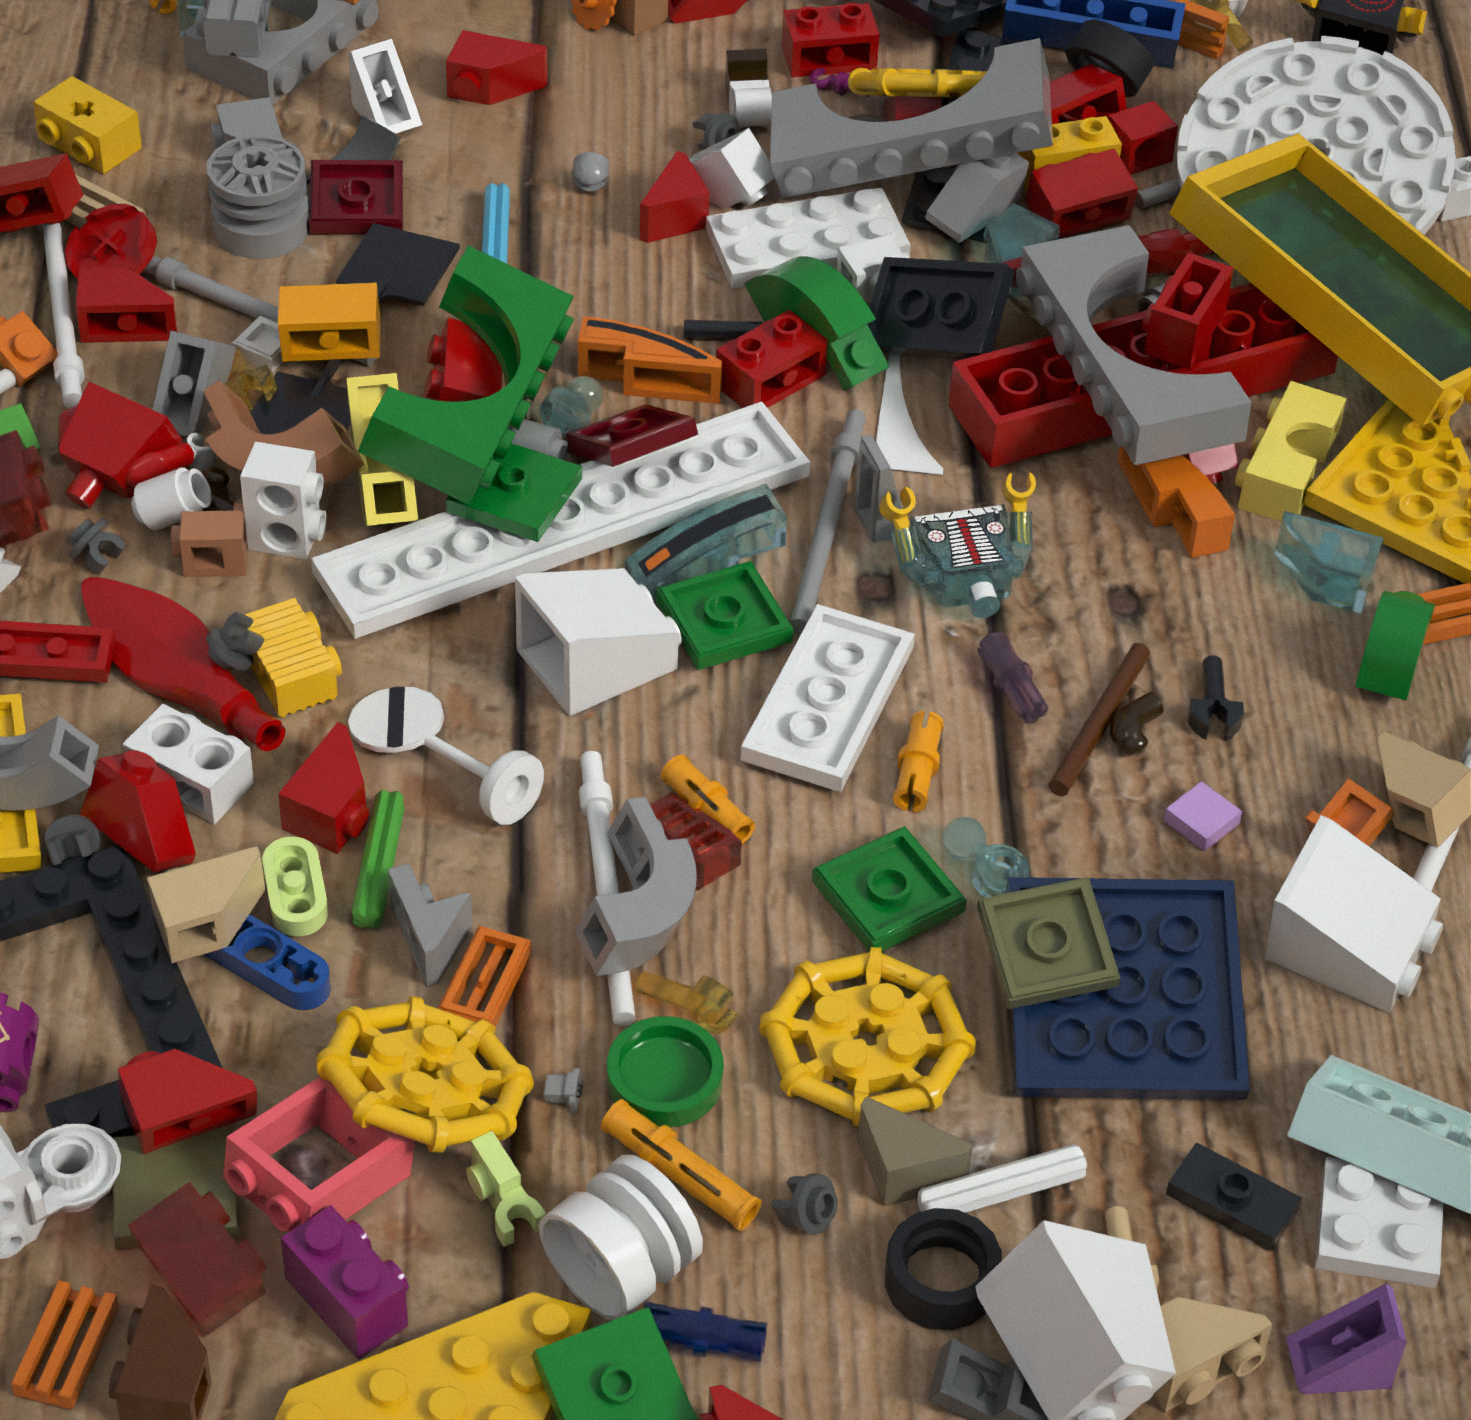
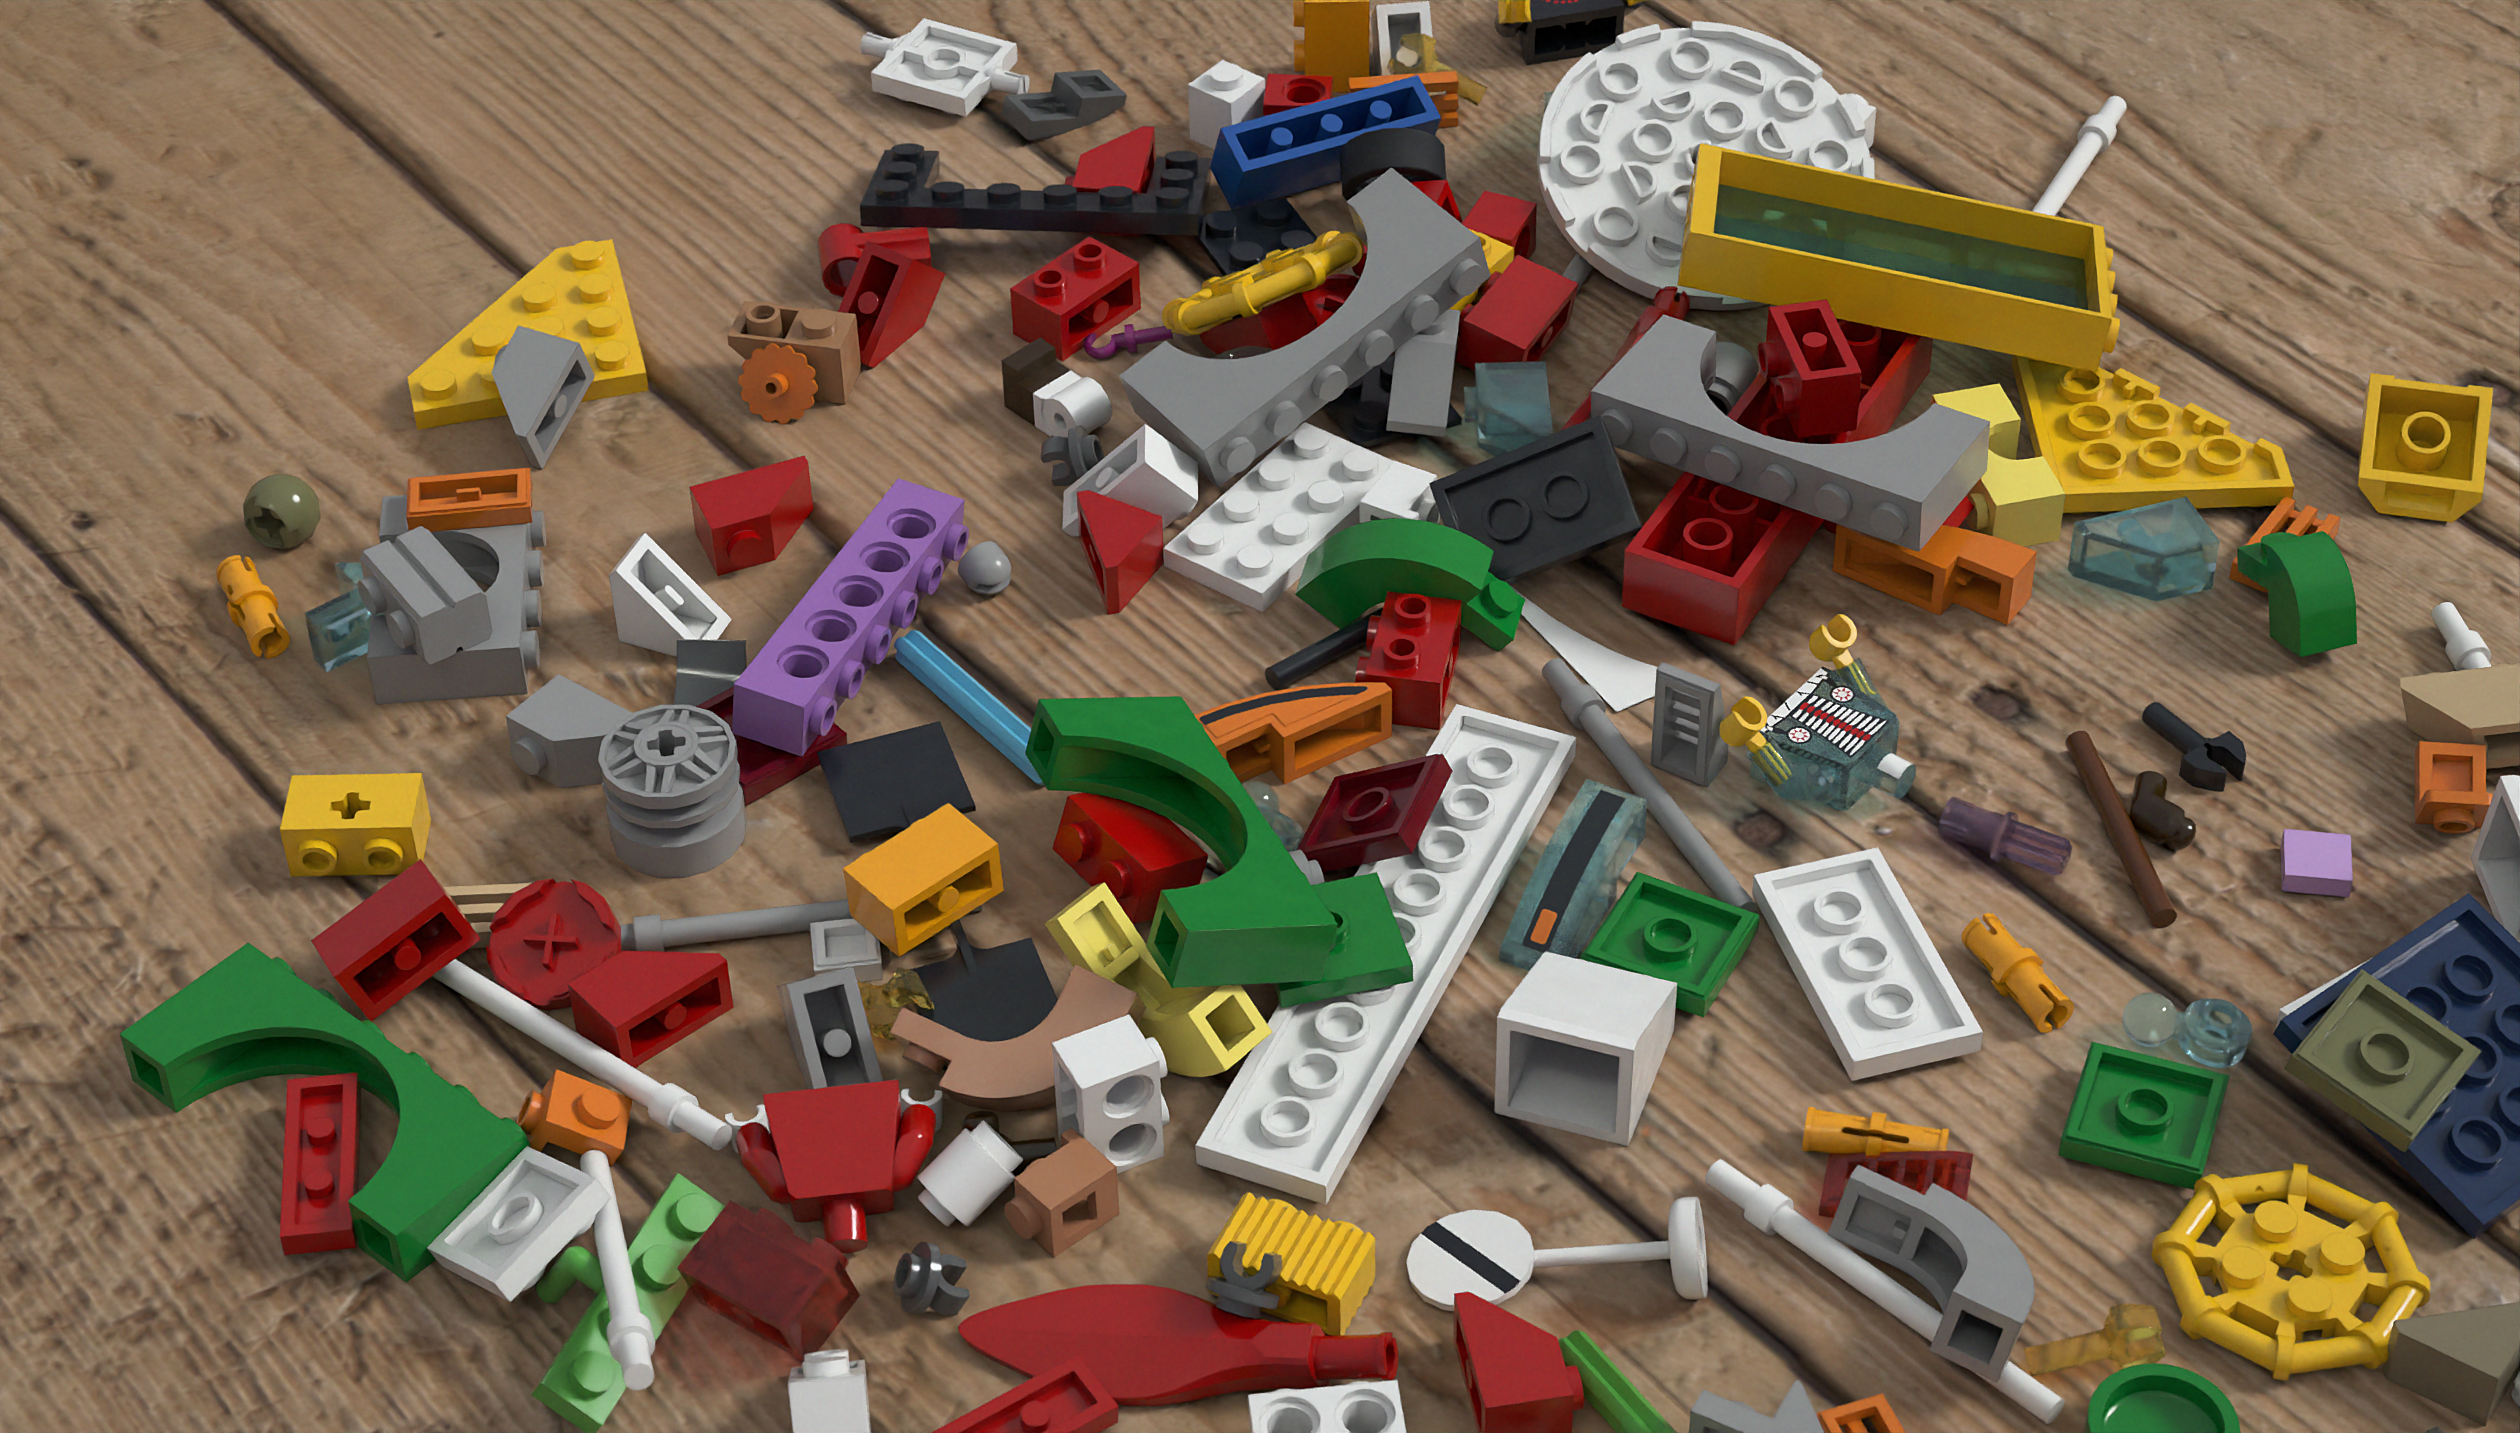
camera: 35 degrees left, 5 degrees down
none -> medium lavender brick [732,478,969,757]

